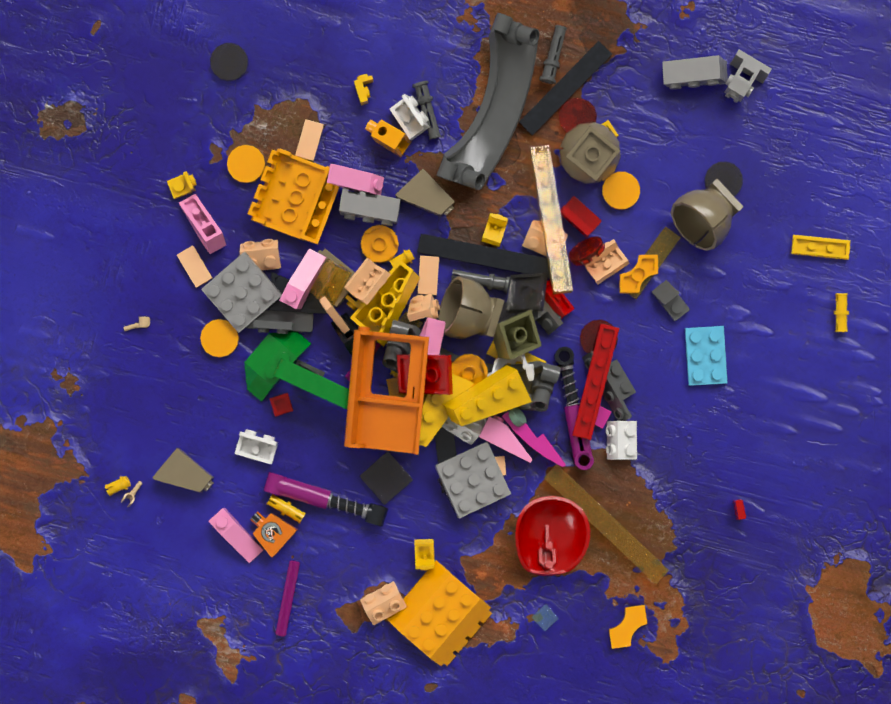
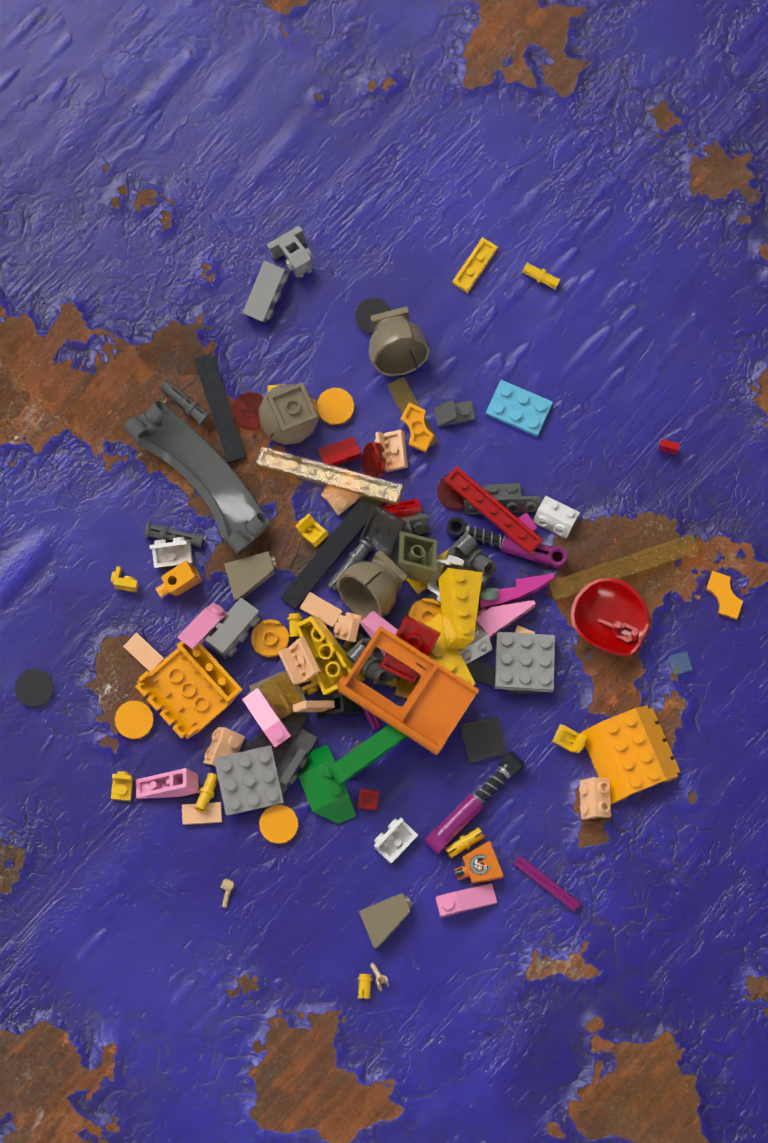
camera: 65 degrees left, 10 degrees down
none -> yellow pin [194,773,218,813]

